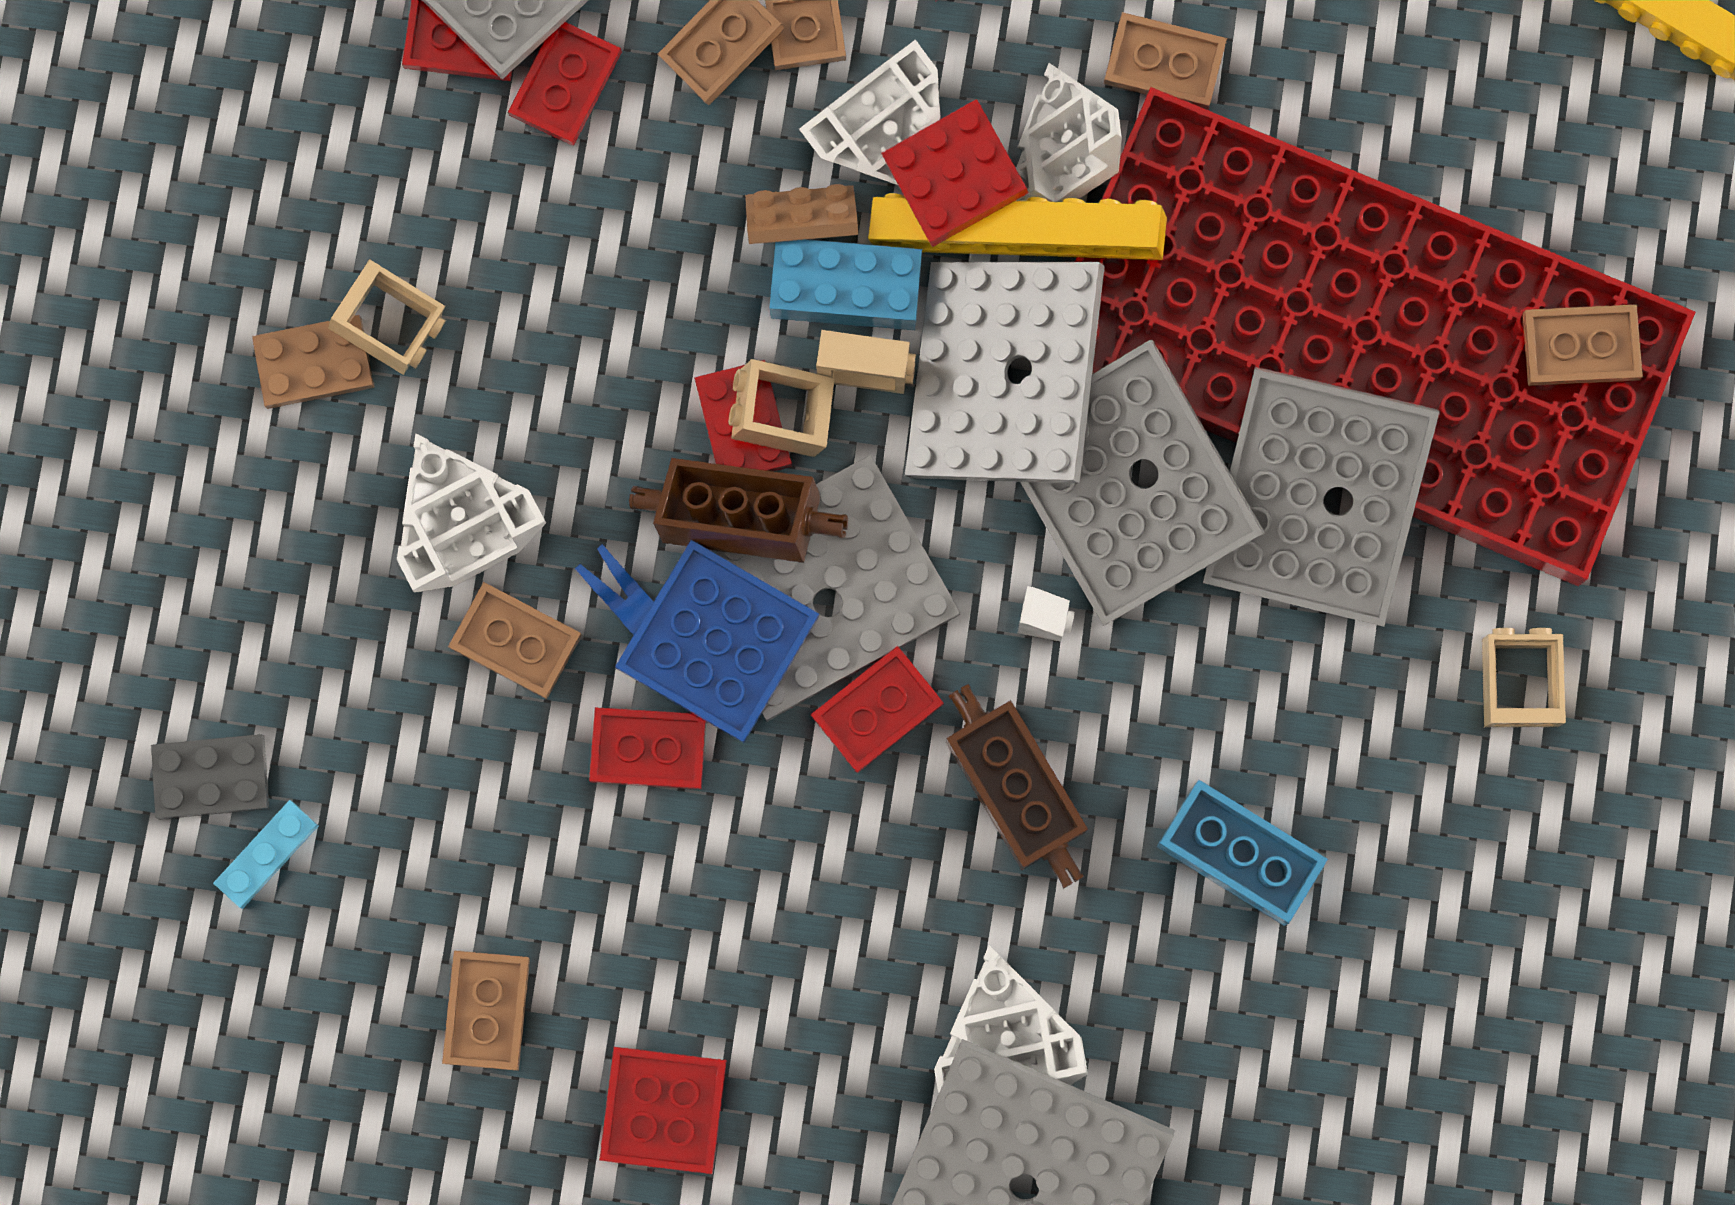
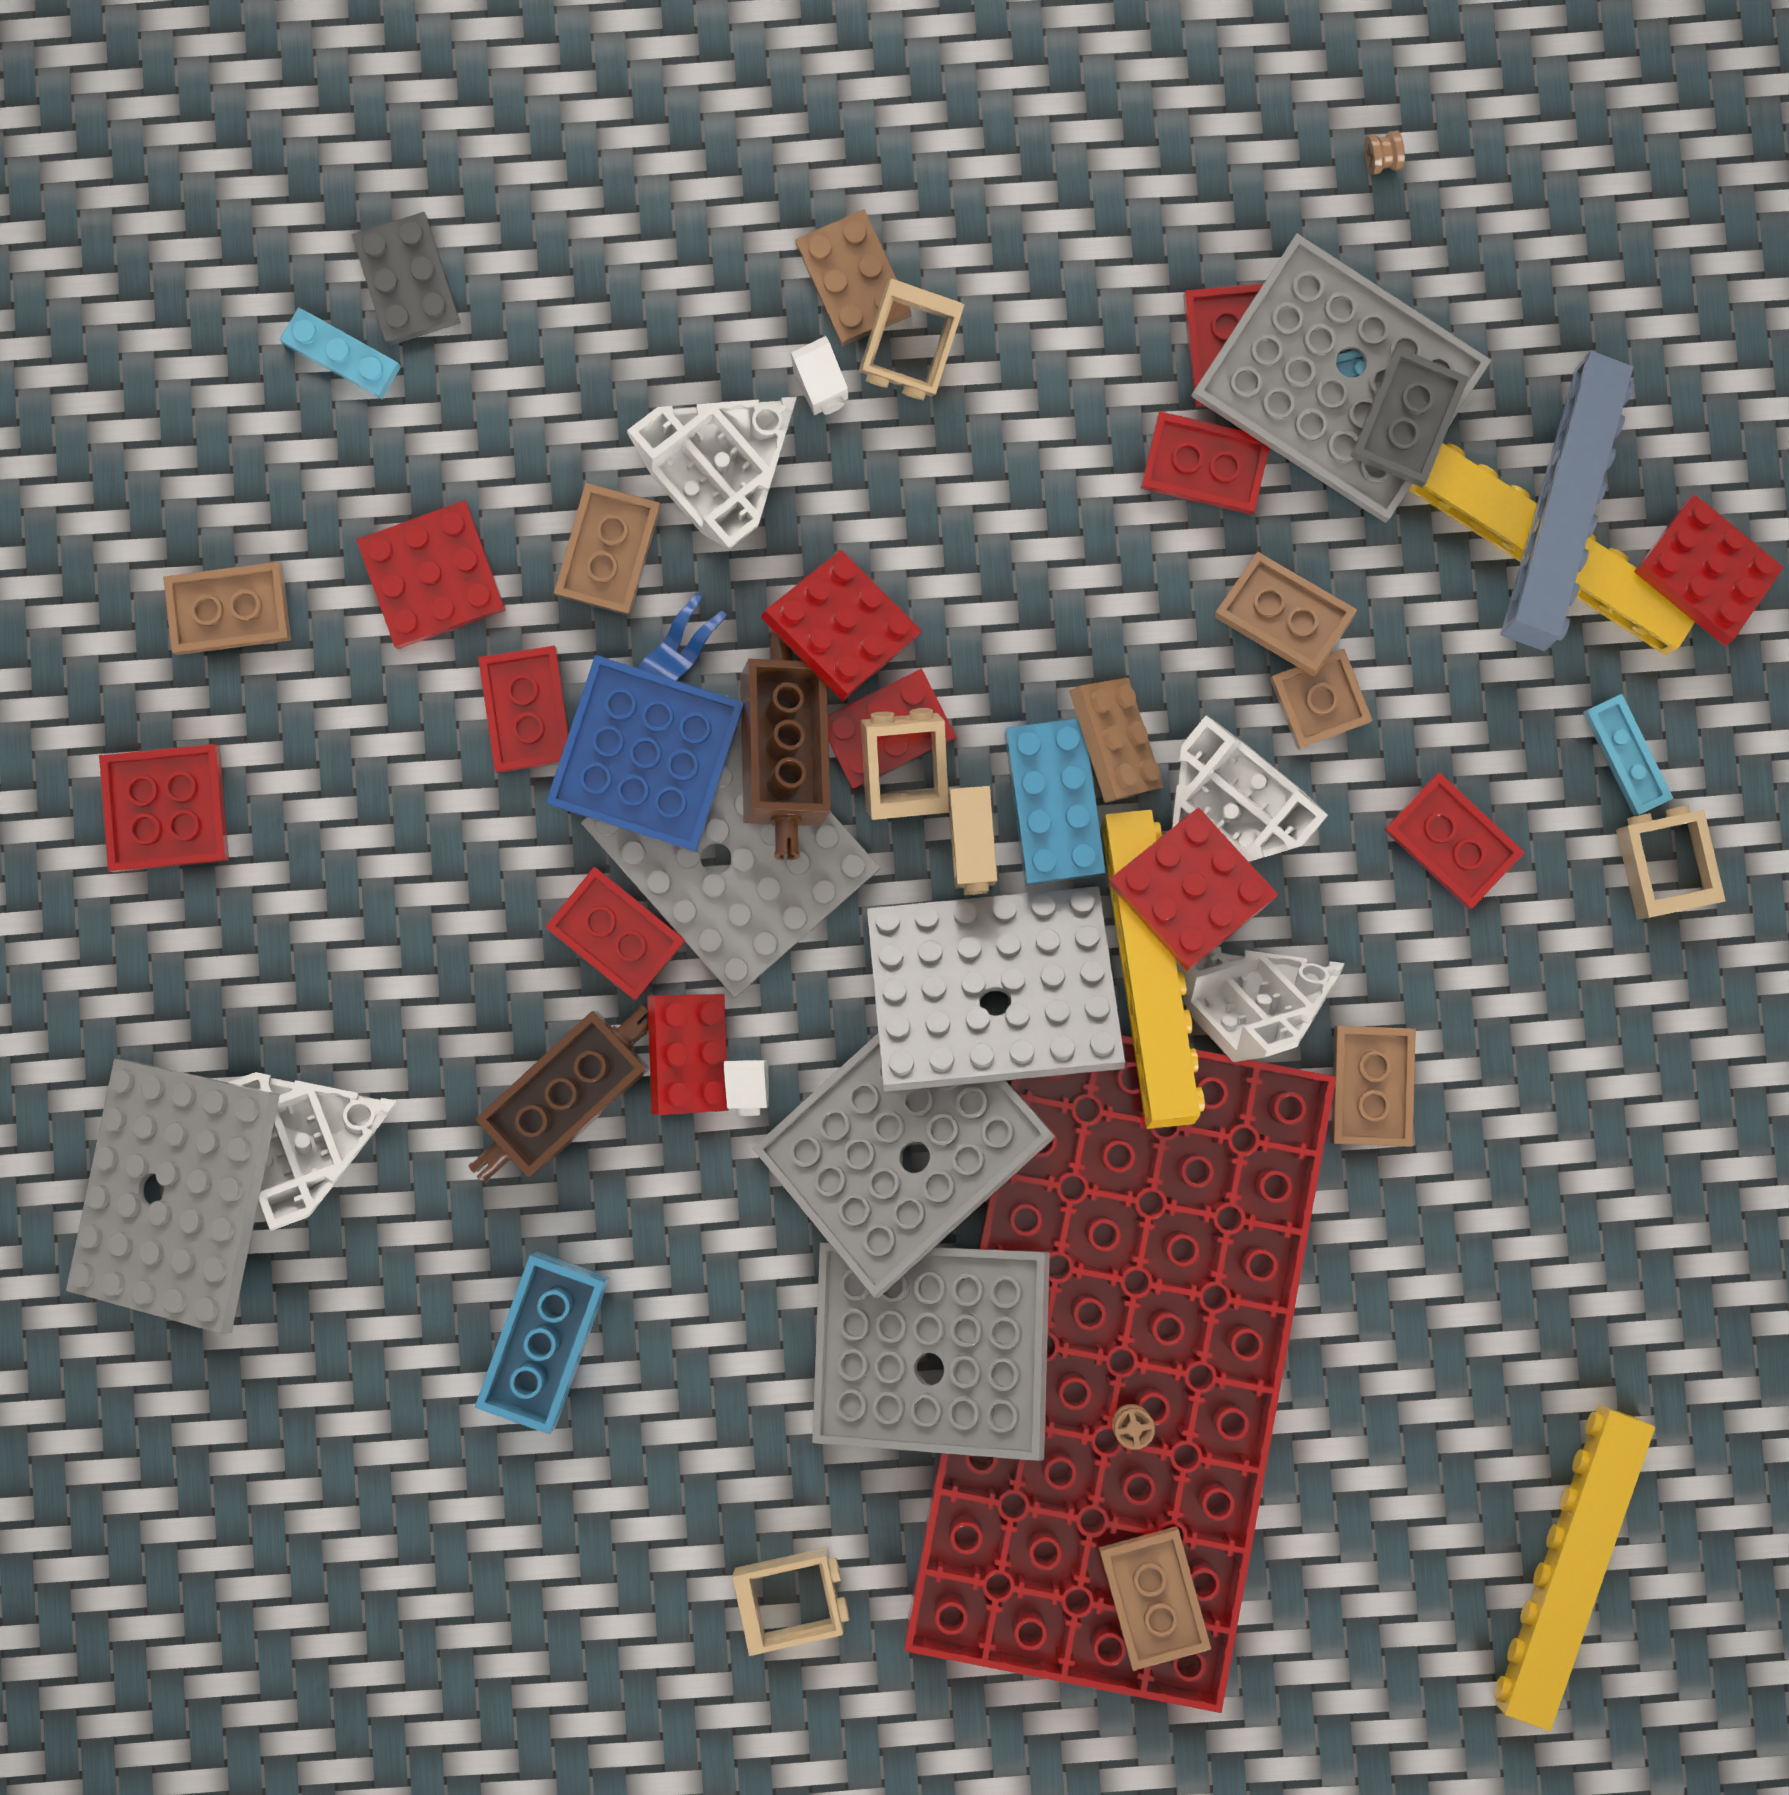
camera: 75 degrees right, 5 degrees up
none -> red plate [356,500,506,649]
none -> red plate [647,994,729,1115]
none -> red plate [761,549,922,701]
none -> white slope [791,336,848,415]
none -> medium nougat wheel [1112,1404,1155,1449]

